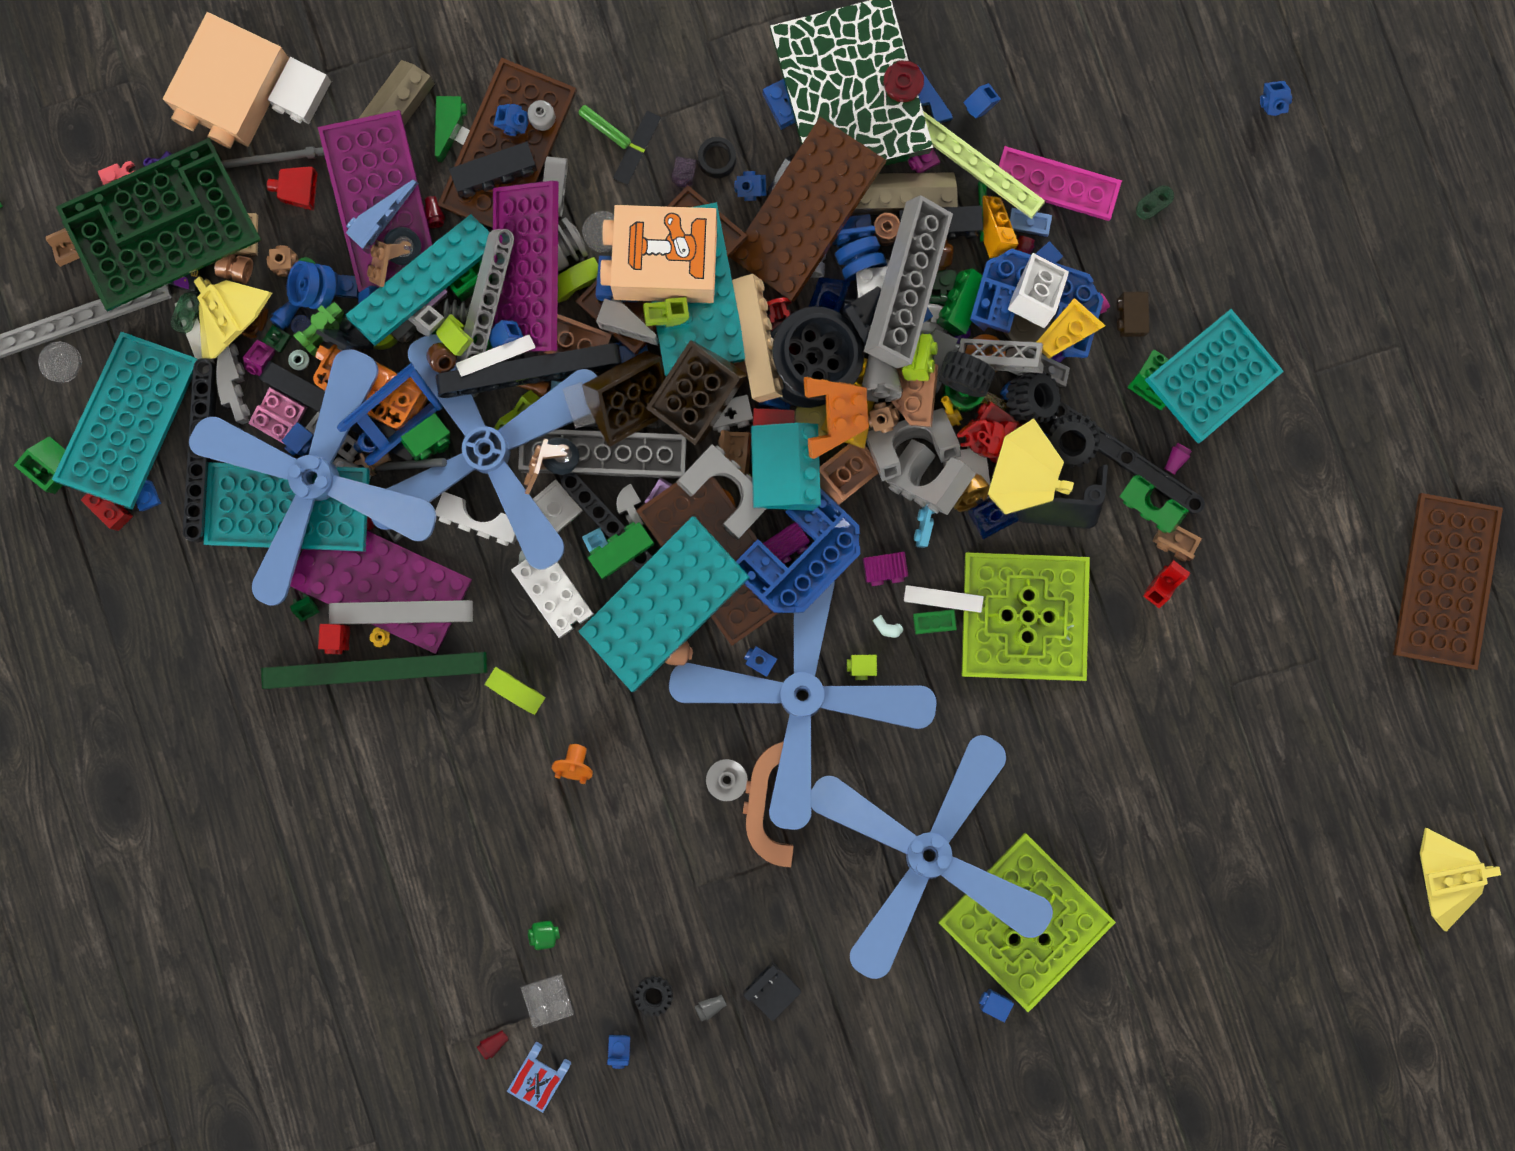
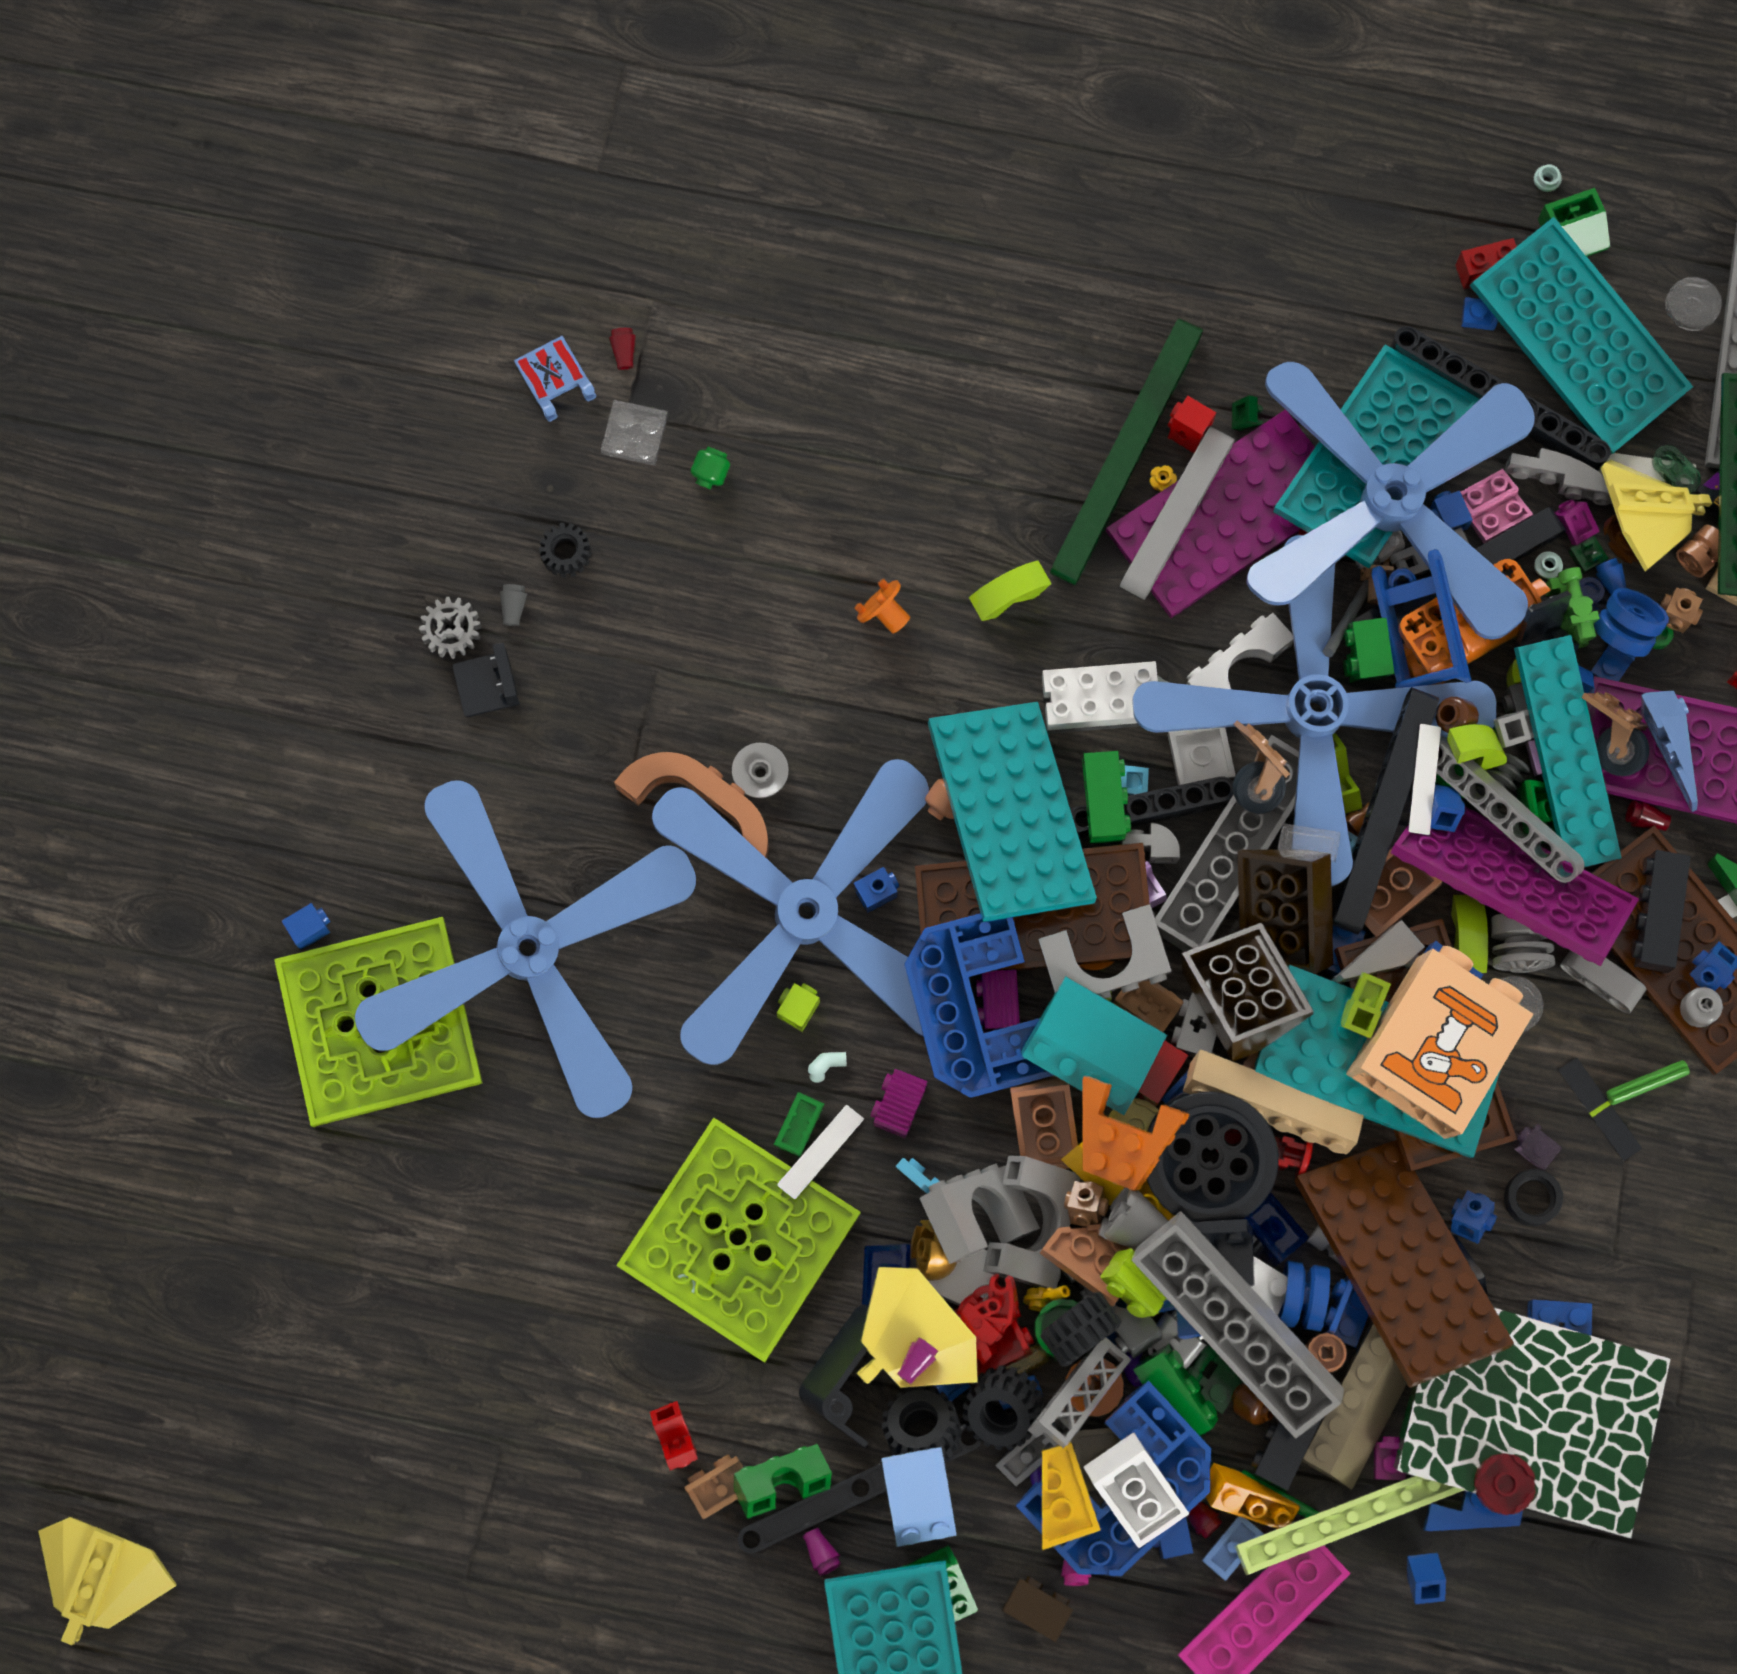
camera: 125 degrees right, 10 degrees down
blue bracket [607,1035,630,1069] -> none
none -> light grey gear [419,597,482,659]
none -> light blue slope [881,1447,956,1547]
none -> magenta cone [897,1337,938,1385]
none -> light aqua plate [1534,165,1562,192]

